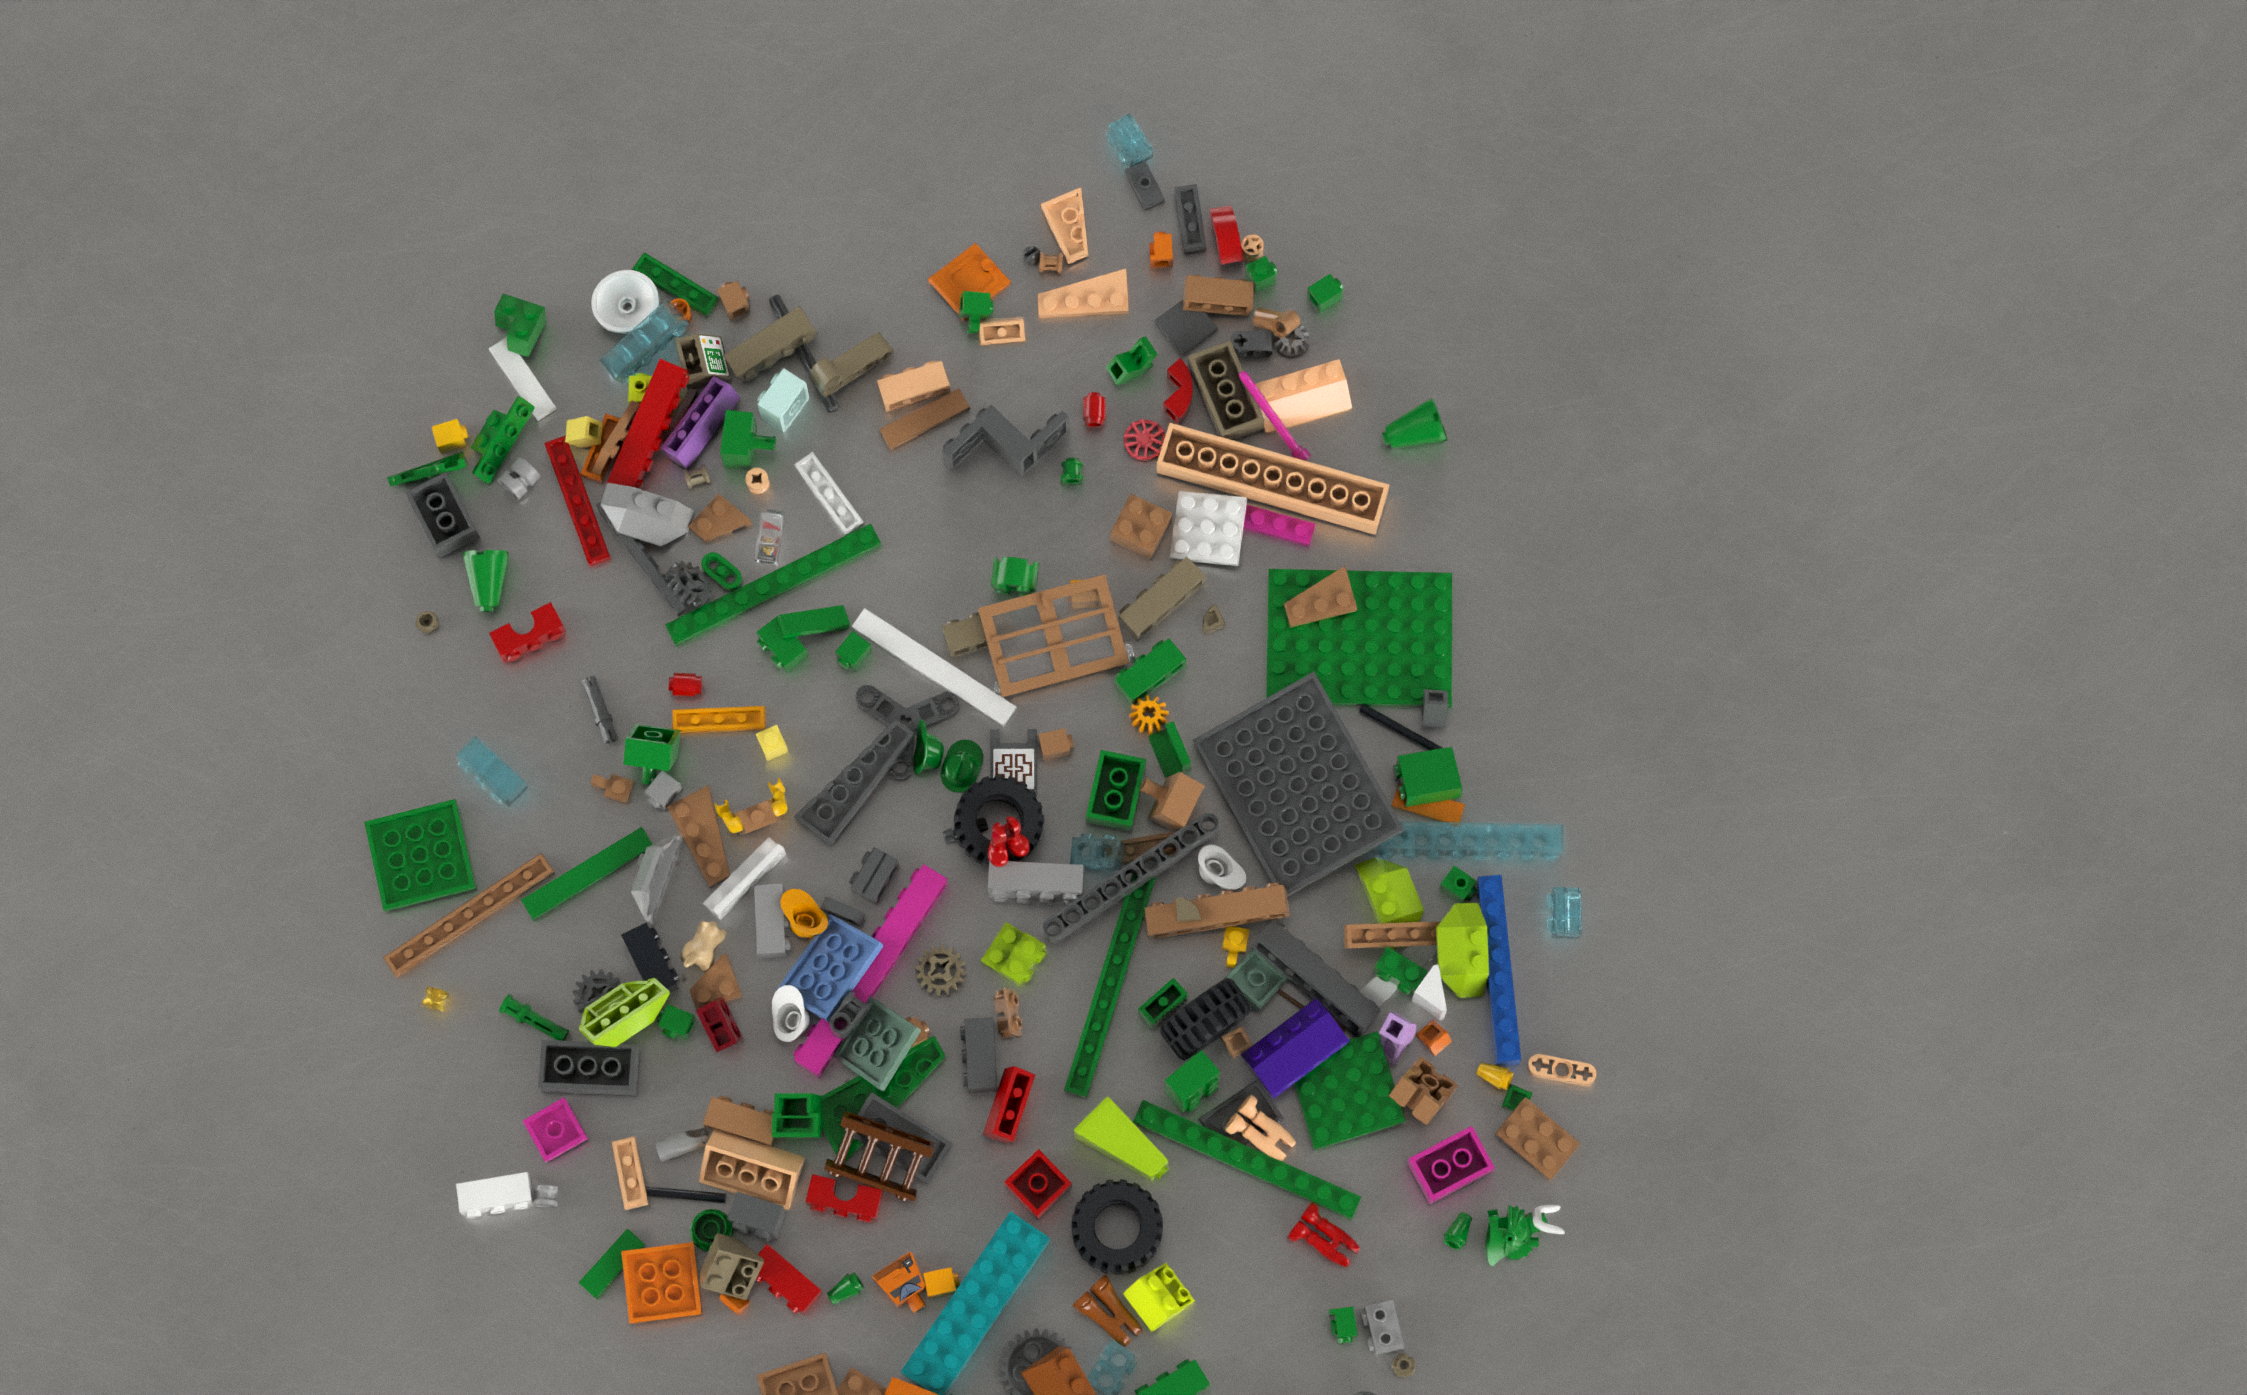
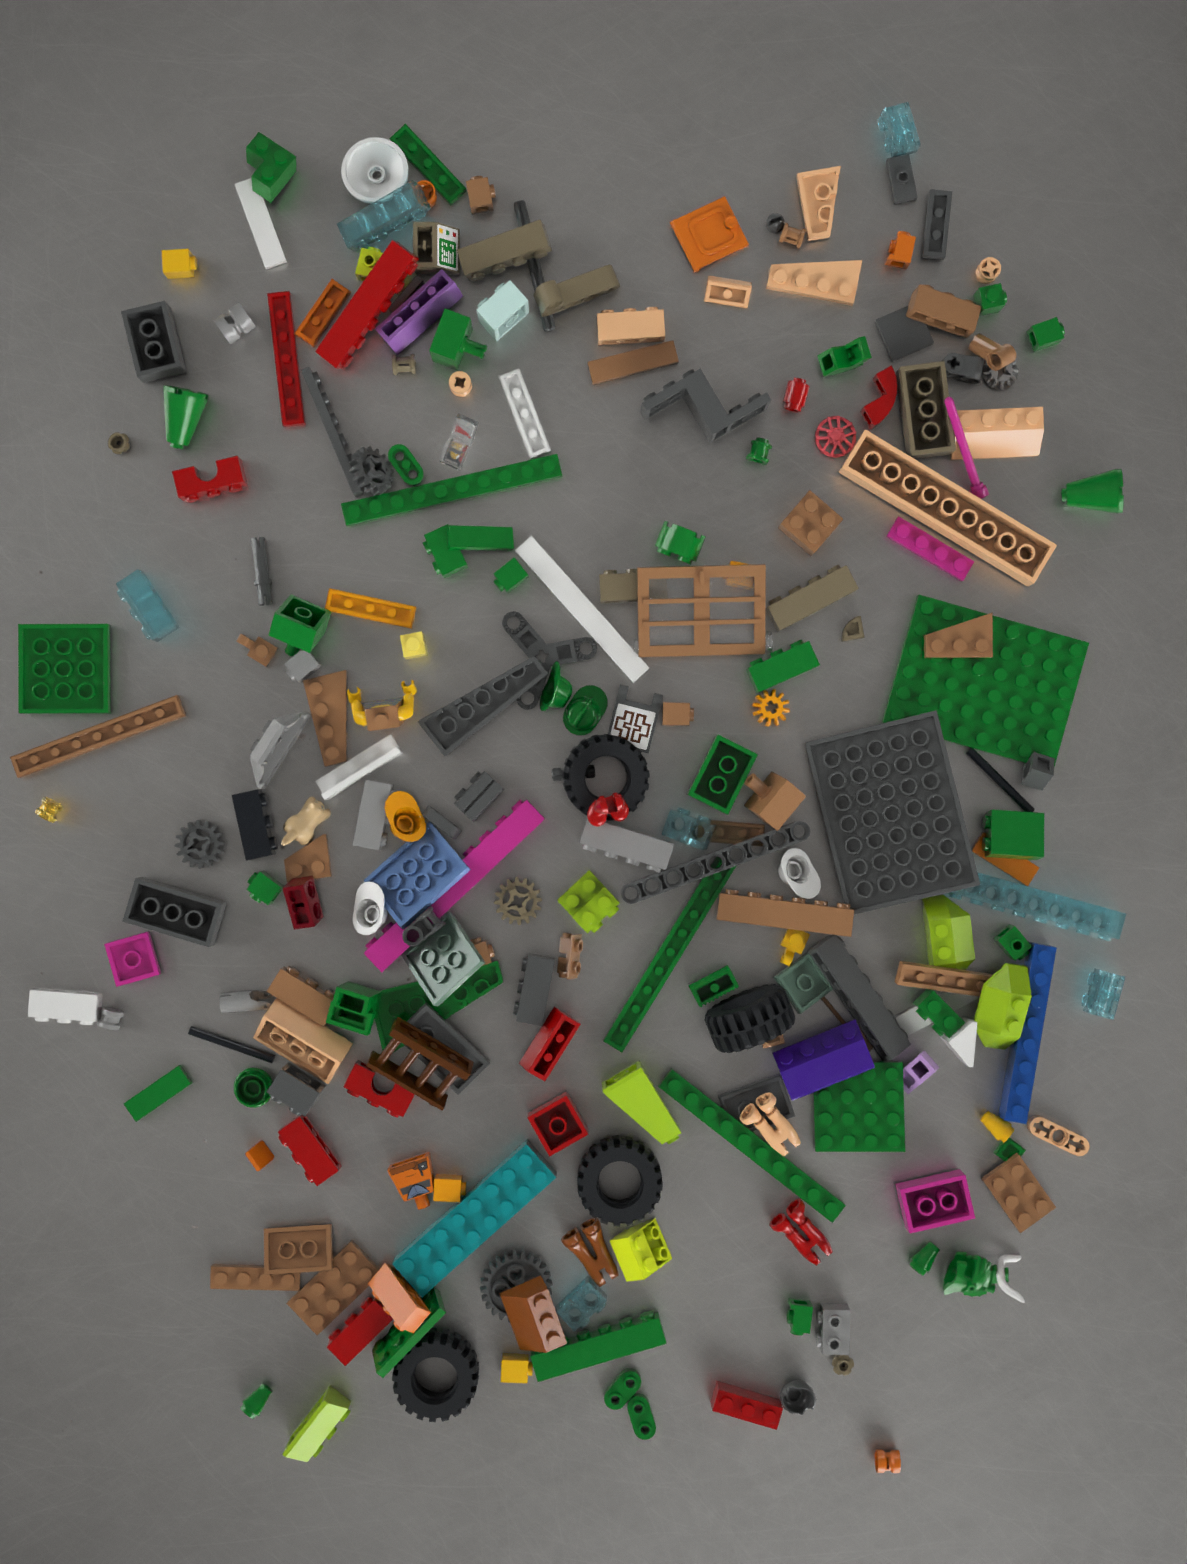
camera: 20 degrees right, 15 degrees up
green wing [387,451,467,486] -> none
green bracket [470,396,535,484] -> none
green pin [499,994,569,1041] -> none
green tile [521,827,653,921] -> none
light yellow brick [565,416,603,448] -> none
lime wedge [579,978,670,1047] -> none
medium nougat wing [592,400,640,476] -> none
light grey wedge [600,483,694,546] -> none
light nougat tile [612,1136,649,1210] -> none
orange plate [621,1242,702,1324] -> none
red brick [668,673,702,697] -> none
medium nougat wing [688,493,752,543] -> none
dark tan slope [699,1233,764,1300] -> none
green cone [827,1272,864,1305] -> none
green brick [959,291,994,334] -> none
green panel [1148,721,1191,778] -> none
green brick [1164,1050,1220,1114] -> none
white plate [1169,491,1247,566] -> none
dark tan tile [1176,898,1202,922] -> none
red brick [1209,205,1244,265] -> none
medium nougat brick [1389,1056,1459,1125] -> none
orange slope [1415,1019,1452,1056] -> none

